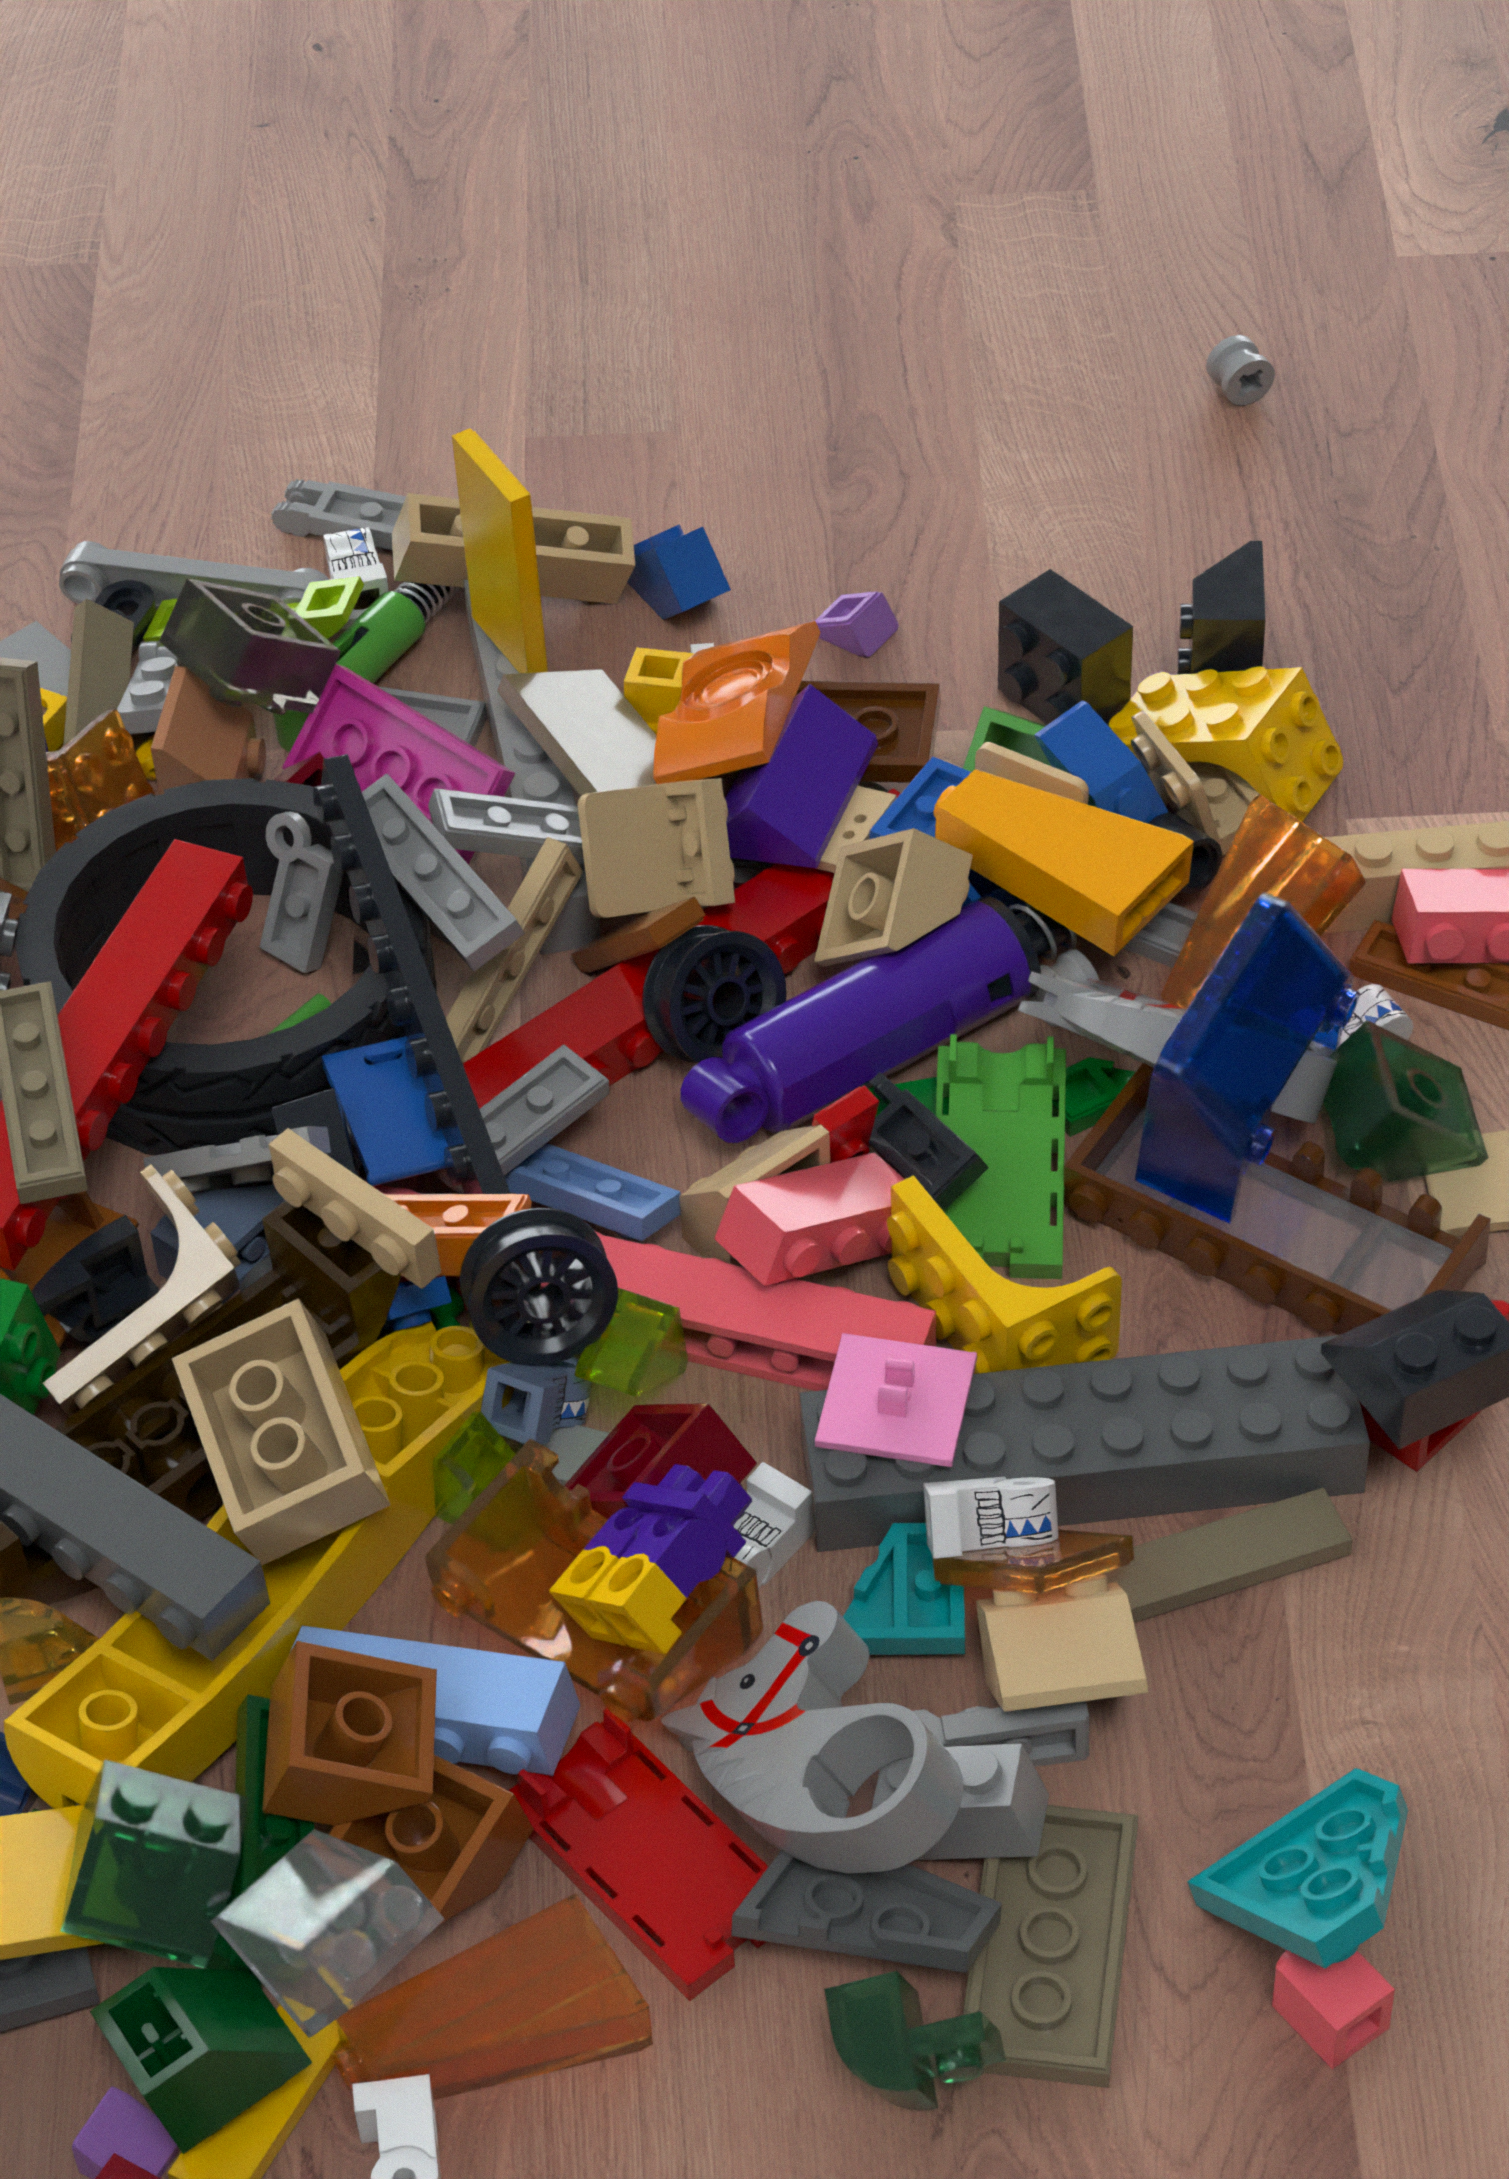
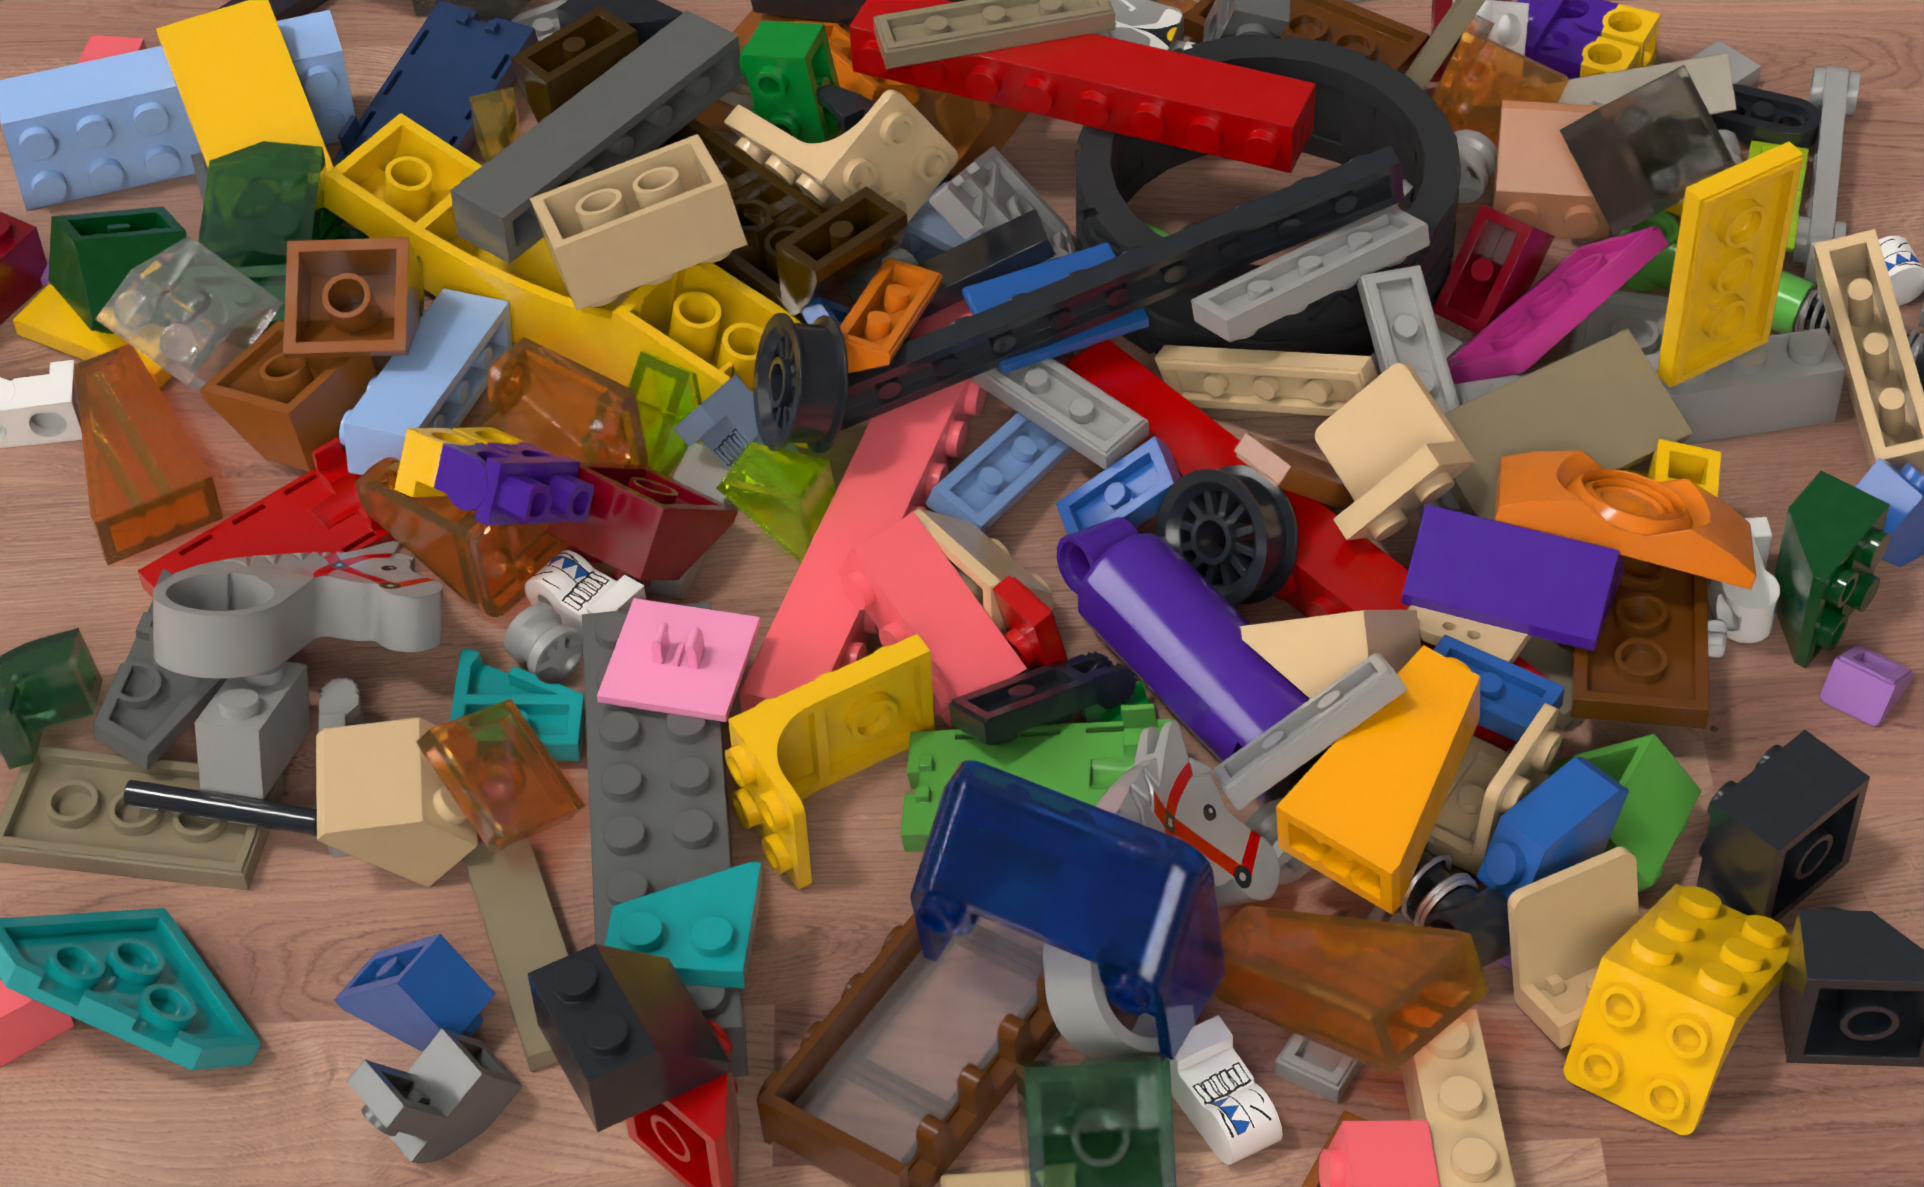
camera: 90 degrees right, 0 degrees up
tan plate [268,1128,441,1289] -> none
white leg [923,1477,1059,1559] -> none
none -> black bar [124,780,317,836]
none -> blue slope [334,934,496,1051]
none -> dark grey brick [347,1028,522,1163]
none -> light grey wheel [503,603,583,684]
none -> teal wing [605,862,763,989]
none -> blue plate [1056,436,1181,535]
none -> light grey tile [1212,653,1408,811]
none -> dark green slope [1774,471,1891,669]

